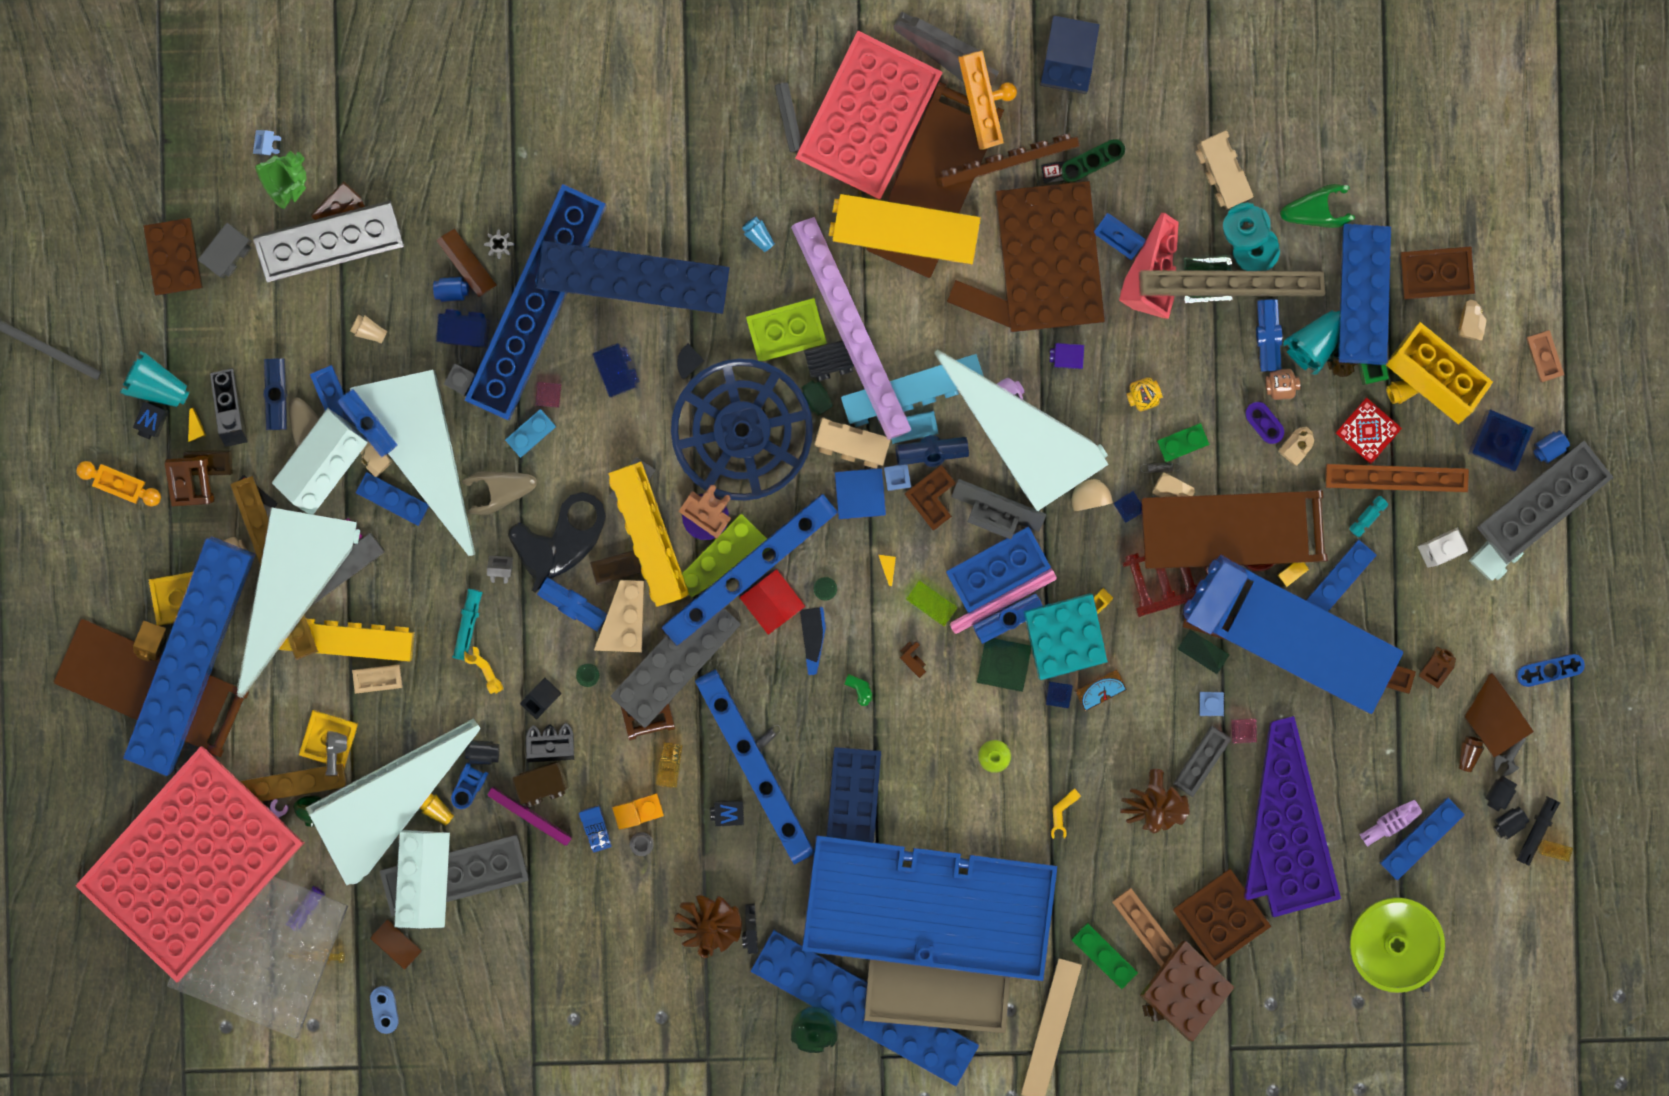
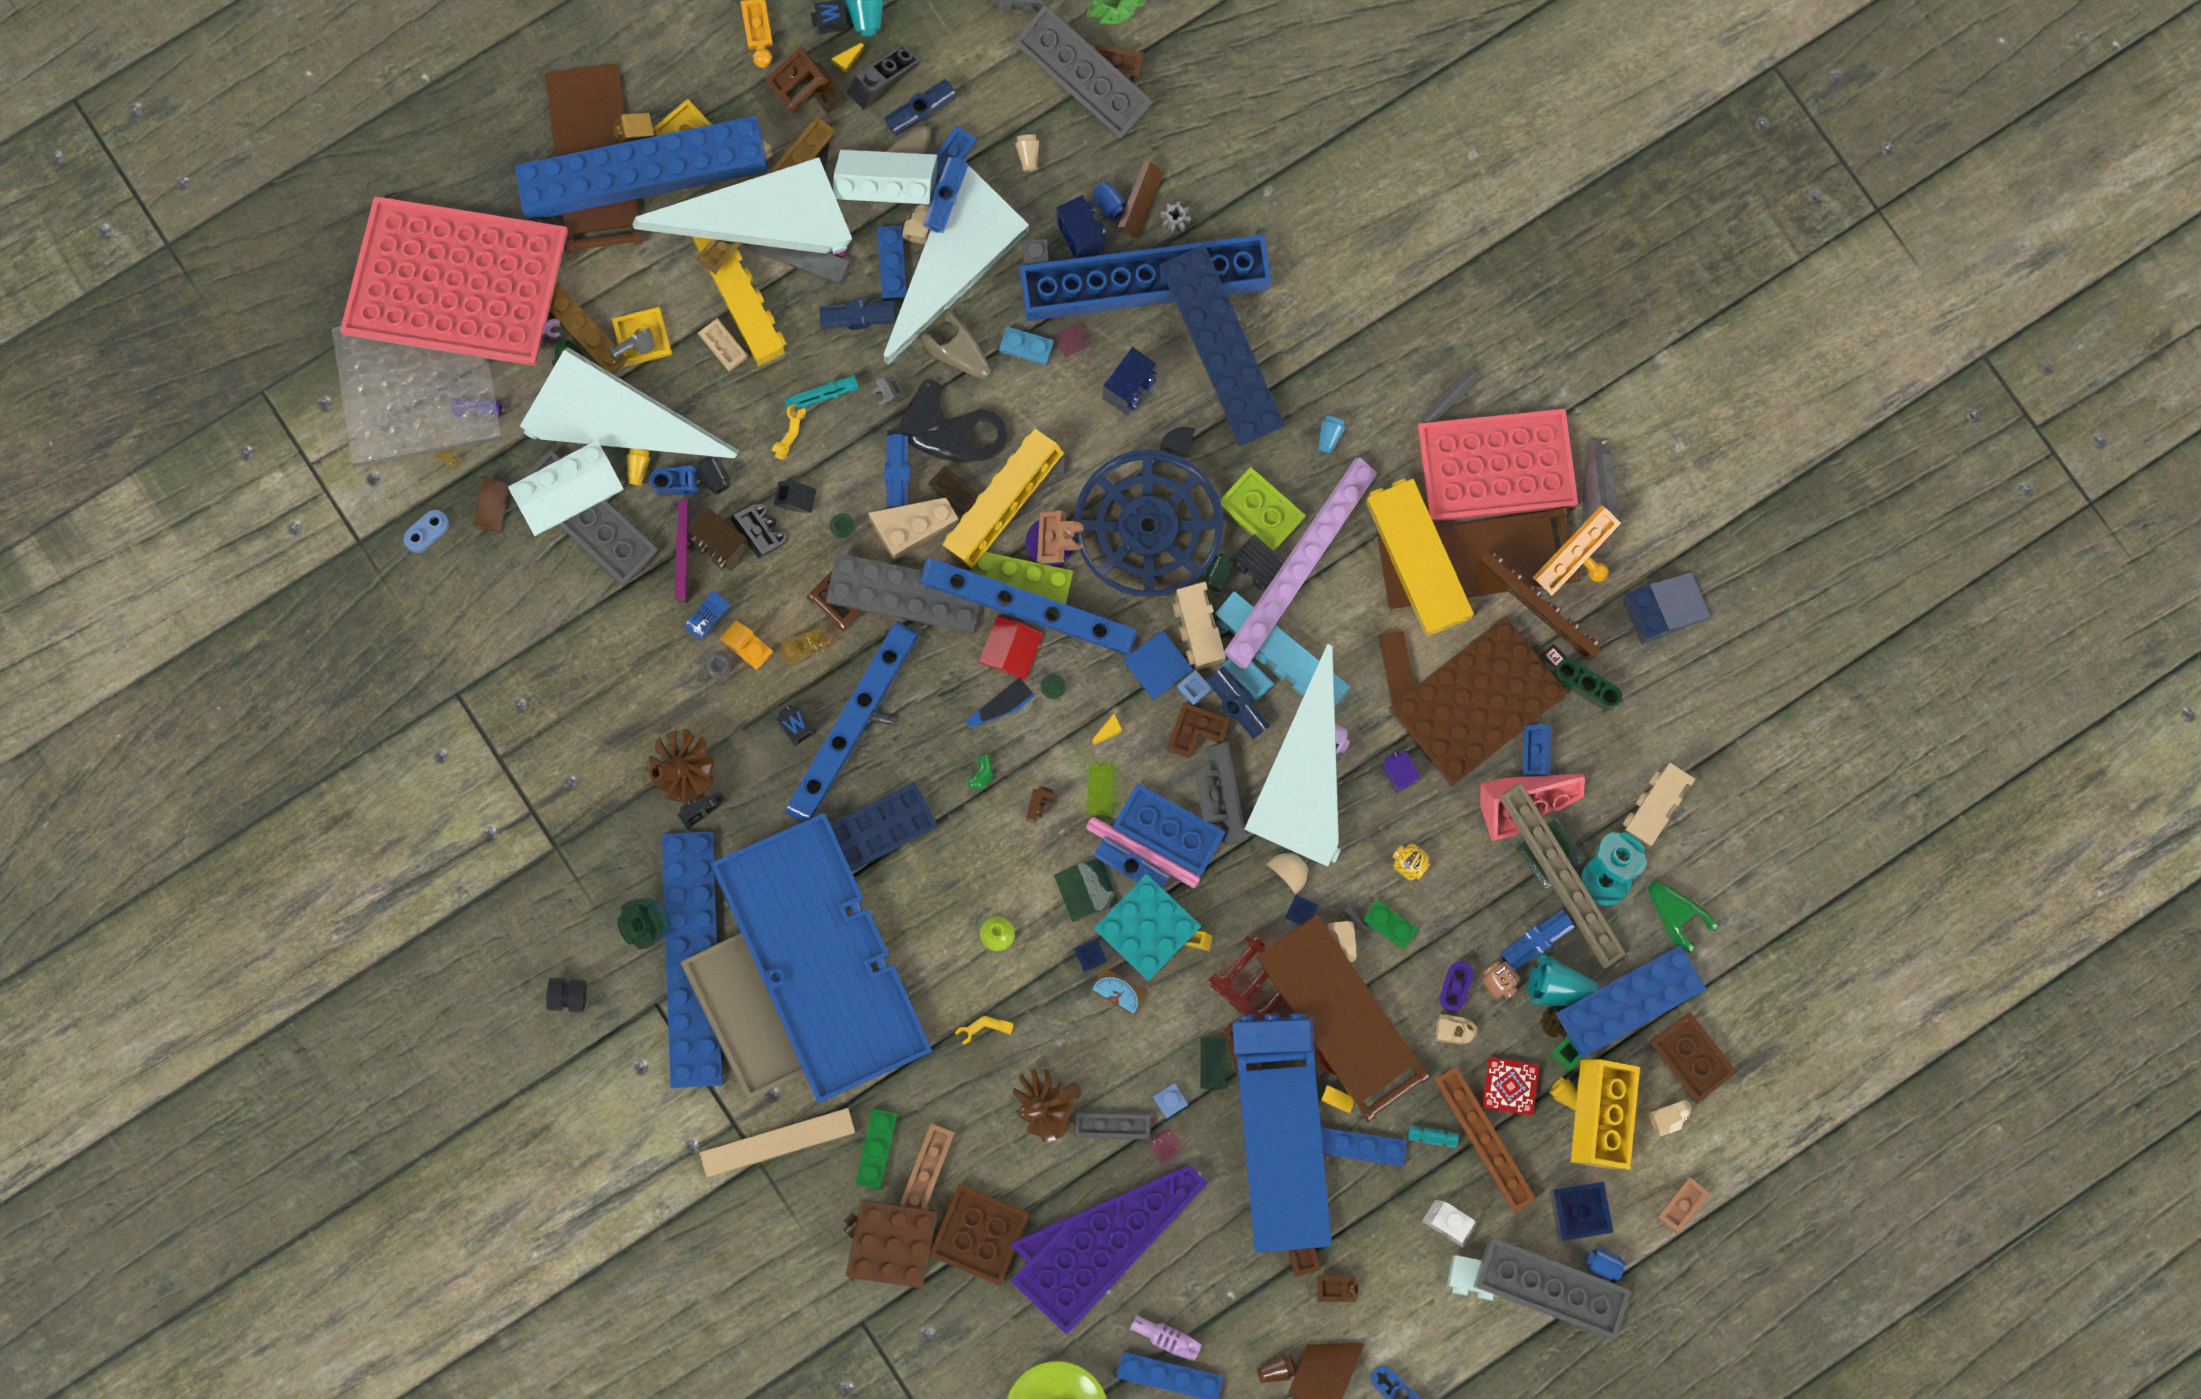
camera: 50 degrees right, 10 degrees down
none -> dark blue piece [819,300,895,330]

